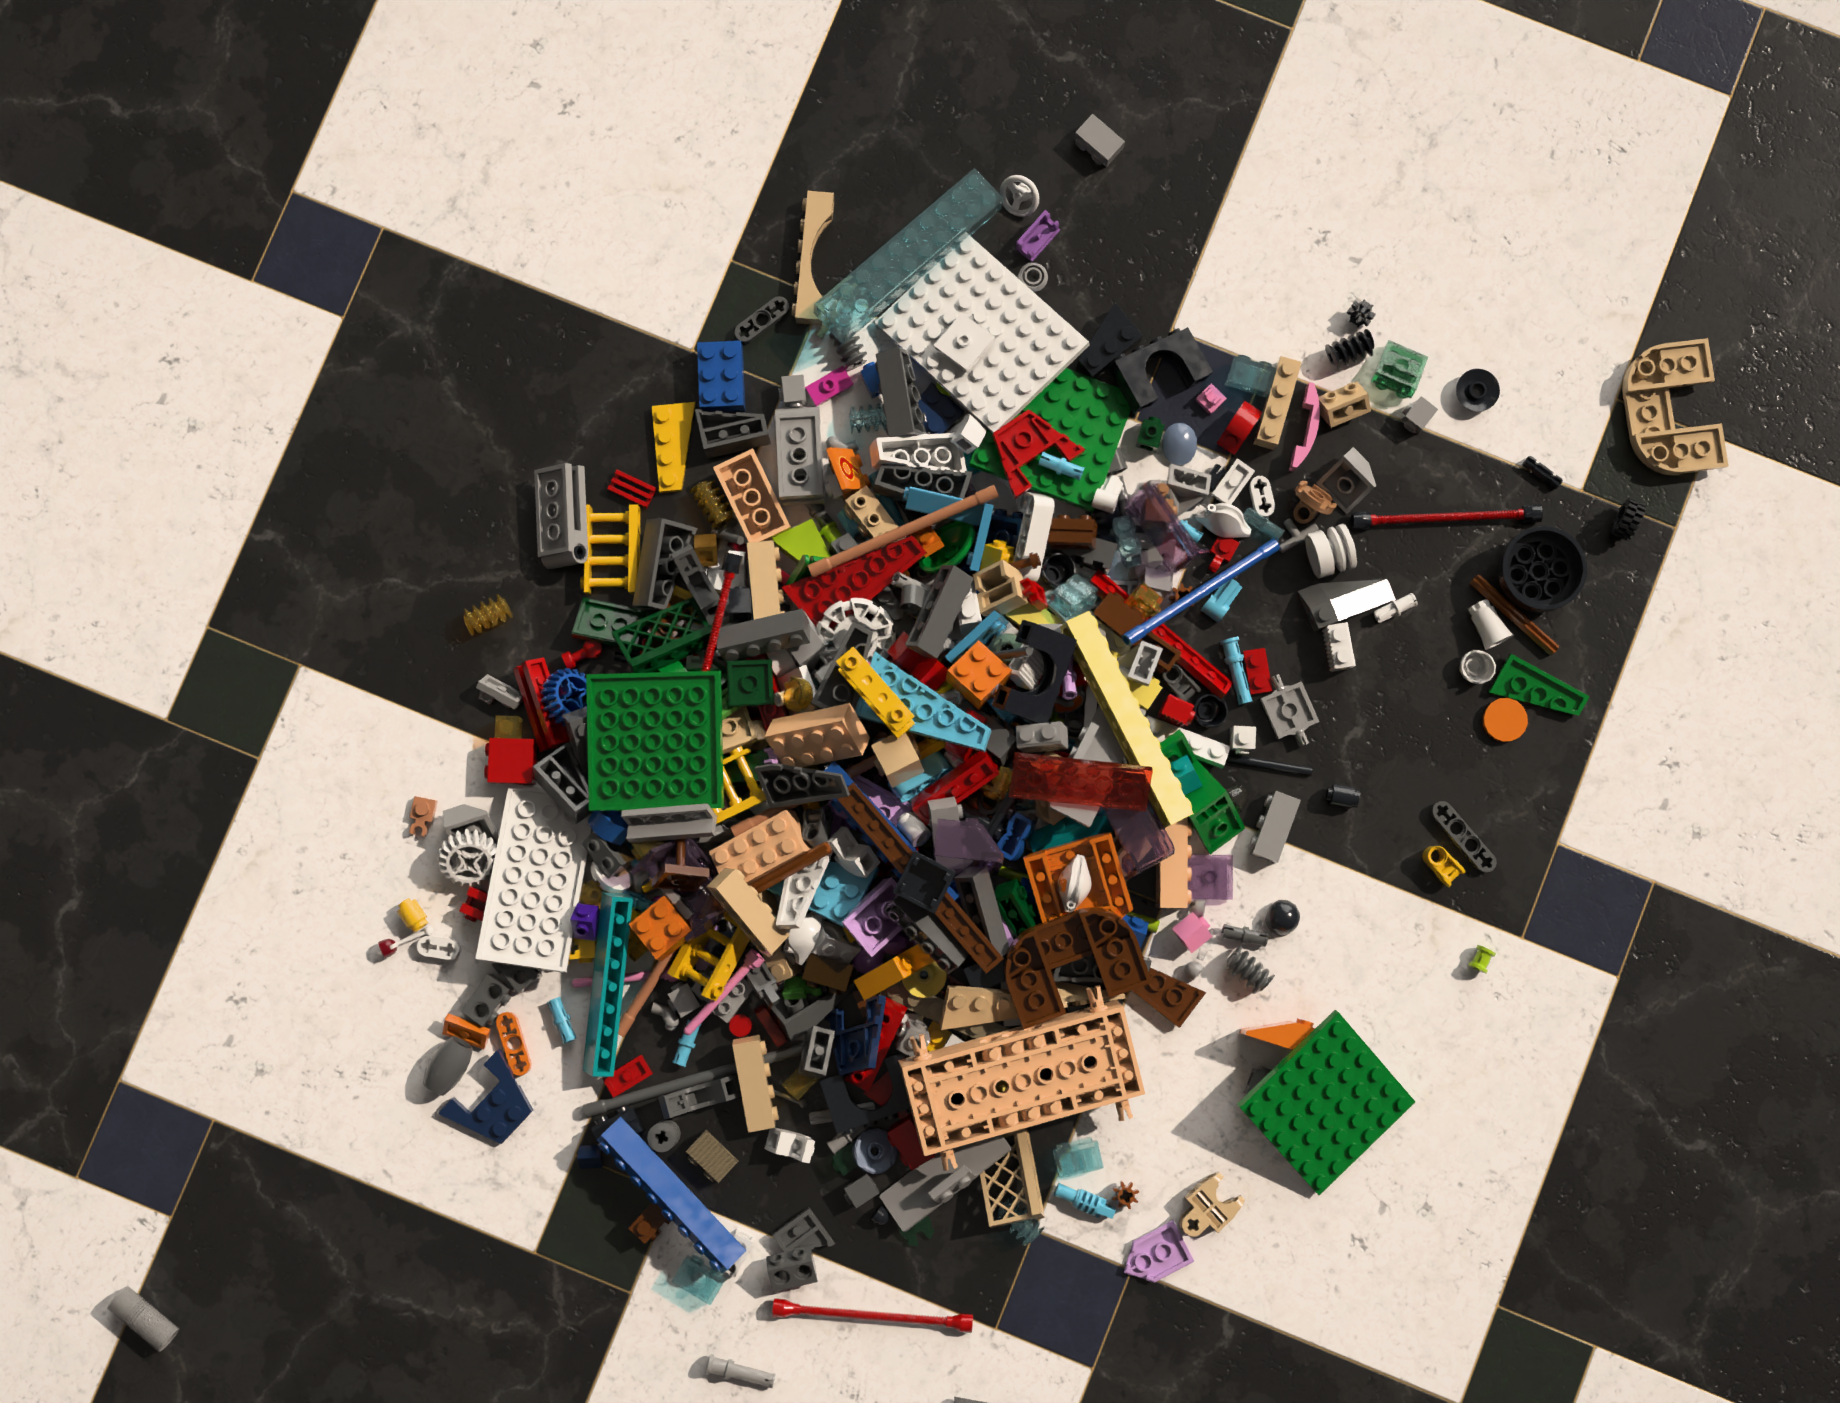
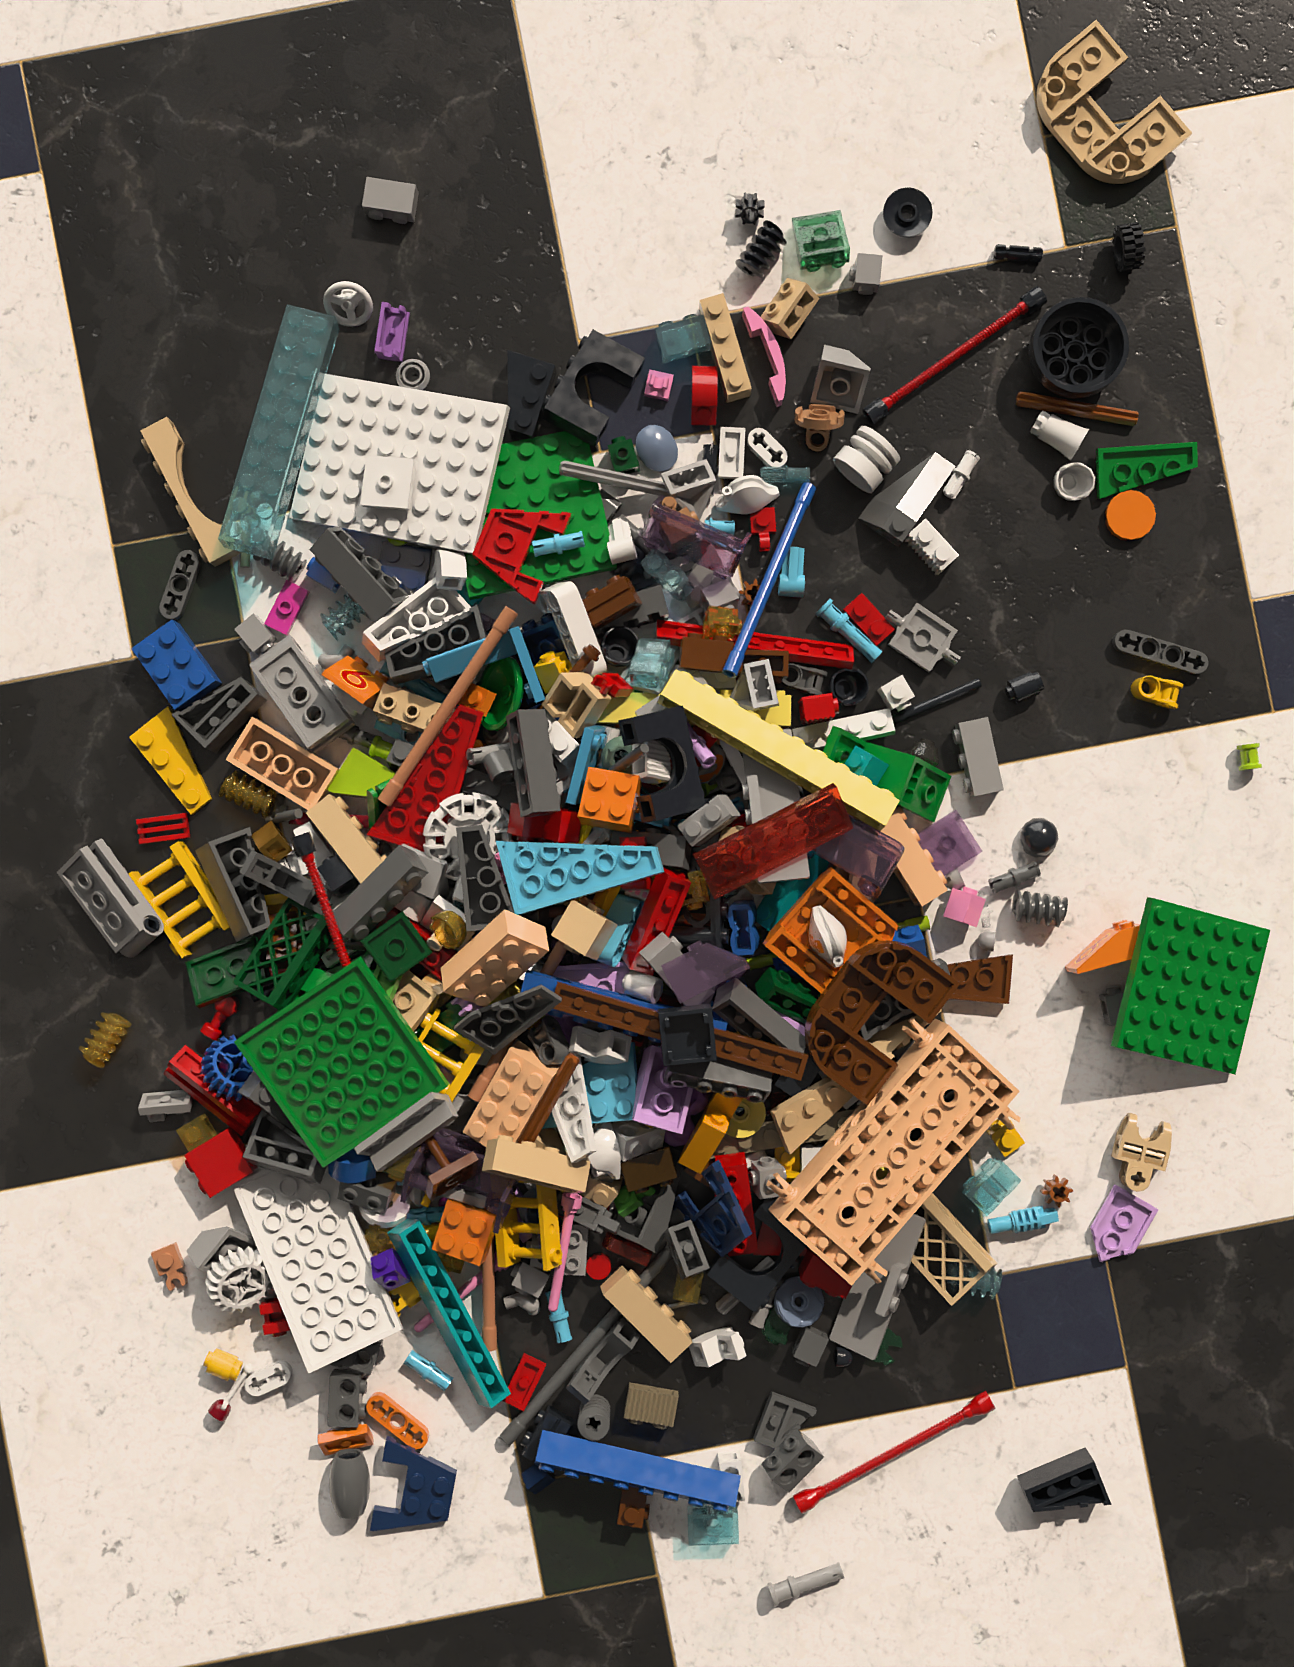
camera: 35 degrees left, 5 degrees up
yellow fence [836,647,915,739] -> none
light grey piece [1279,518,1319,553] -> none
none -> light grey axle [559,461,670,497]
none -> yellow bracket [986,1119,1025,1157]

